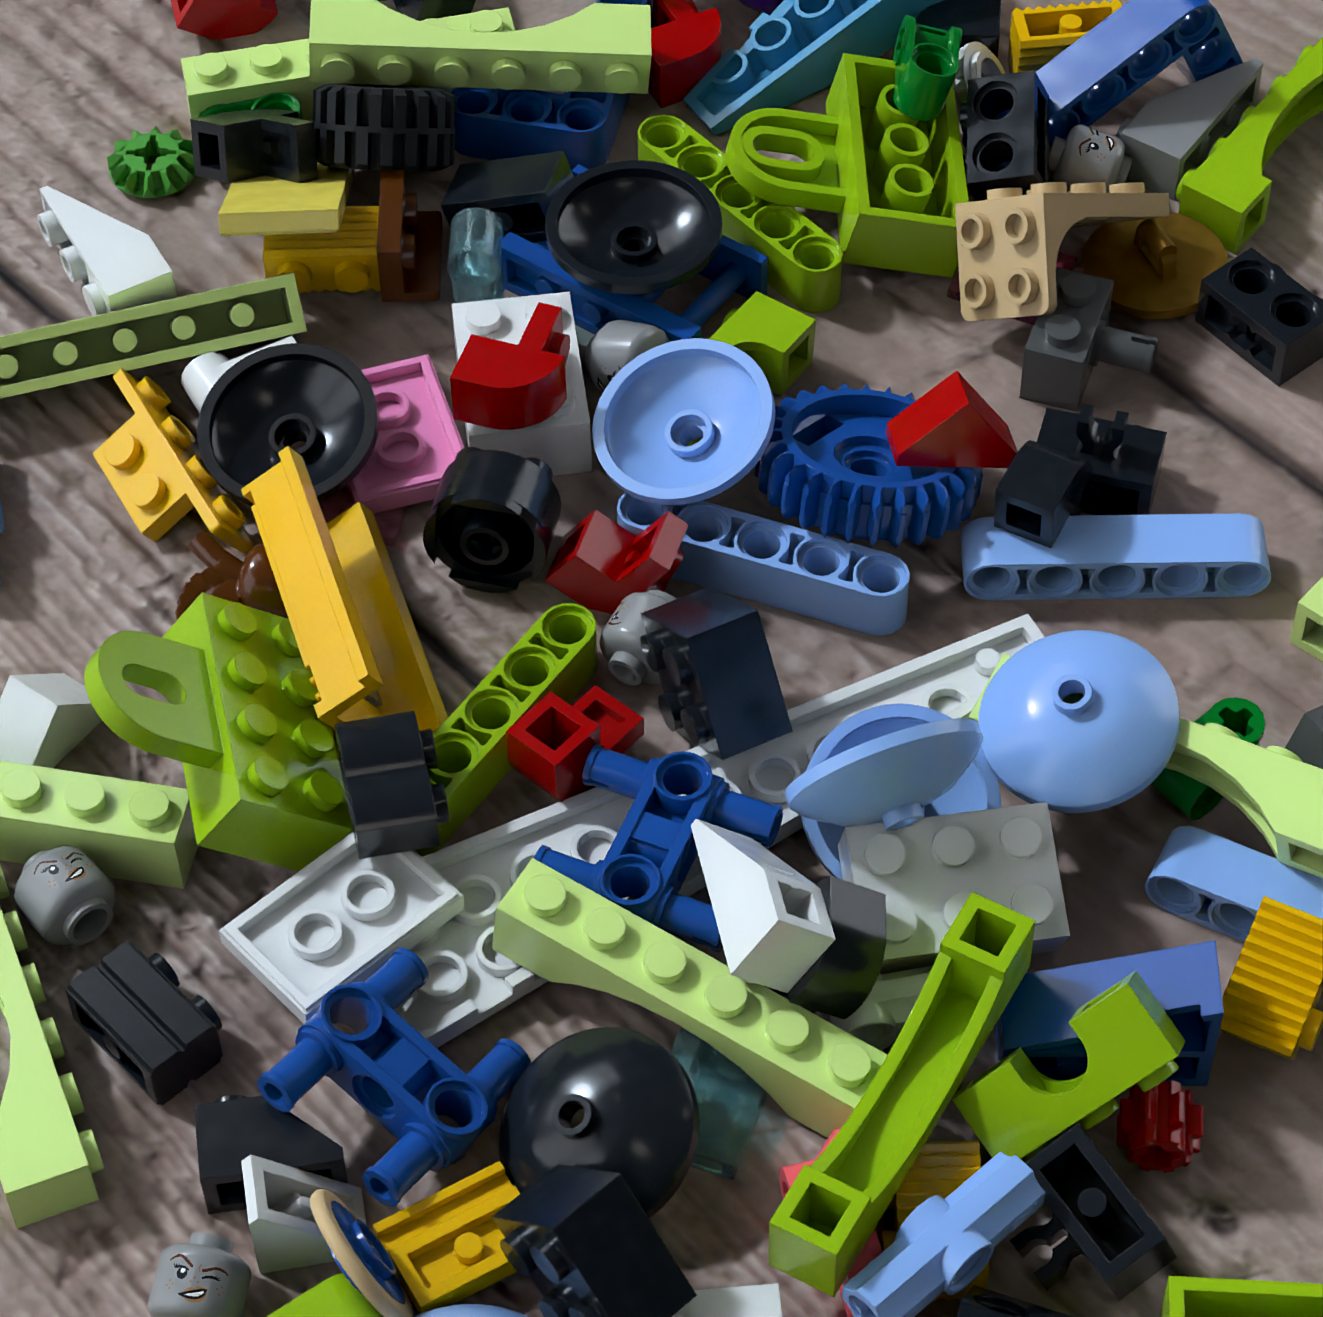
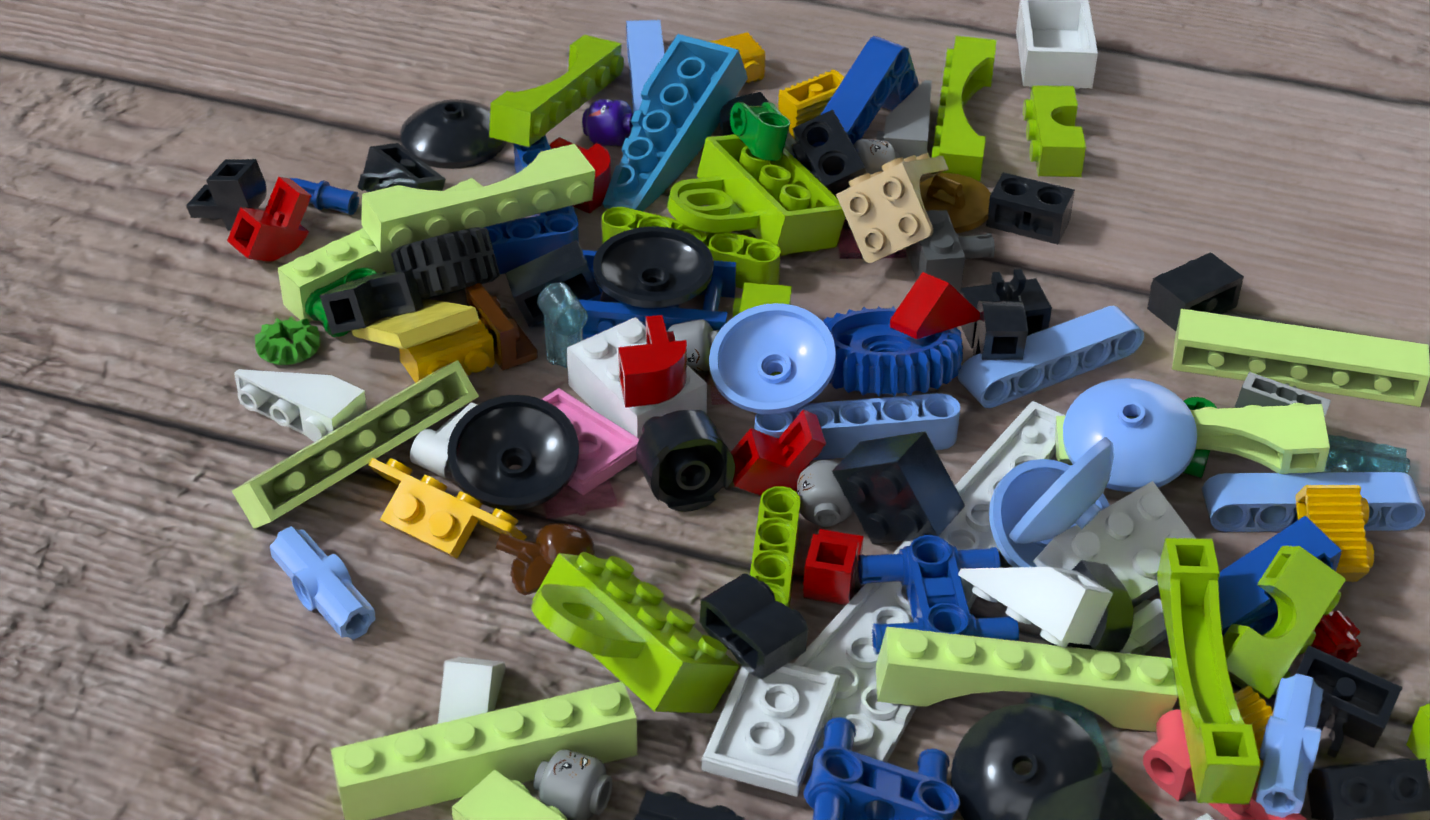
camera: 30 degrees left, 10 degrees down
yellow piece [241,446,448,734] -> none

